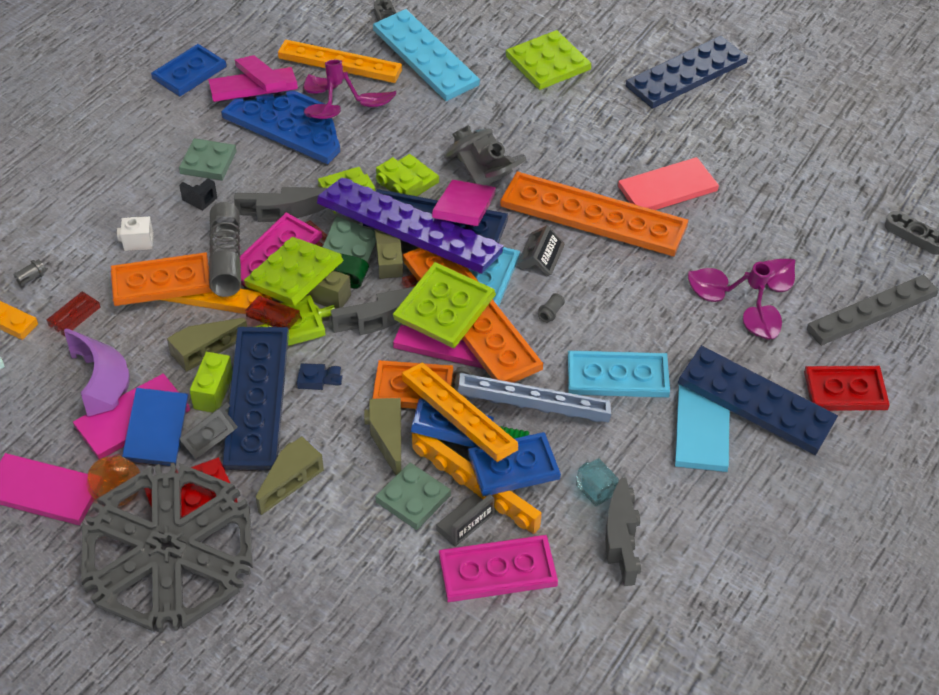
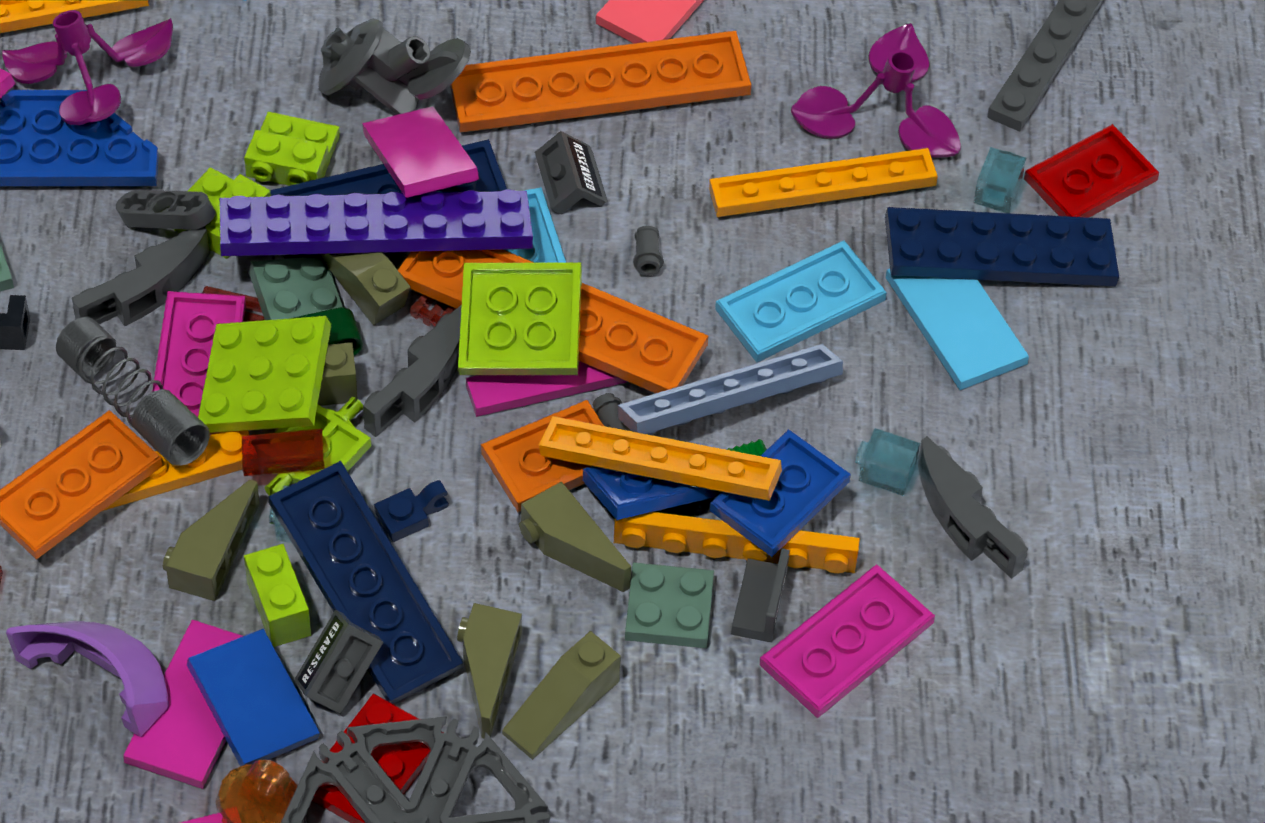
camera: 35 degrees left, 5 degrees up
none -> dark grey beam [116,190,216,230]
none -> olive slope [502,631,621,760]
none -> light orange plate [709,148,938,217]
none -> clear light blue brick [973,147,1026,213]

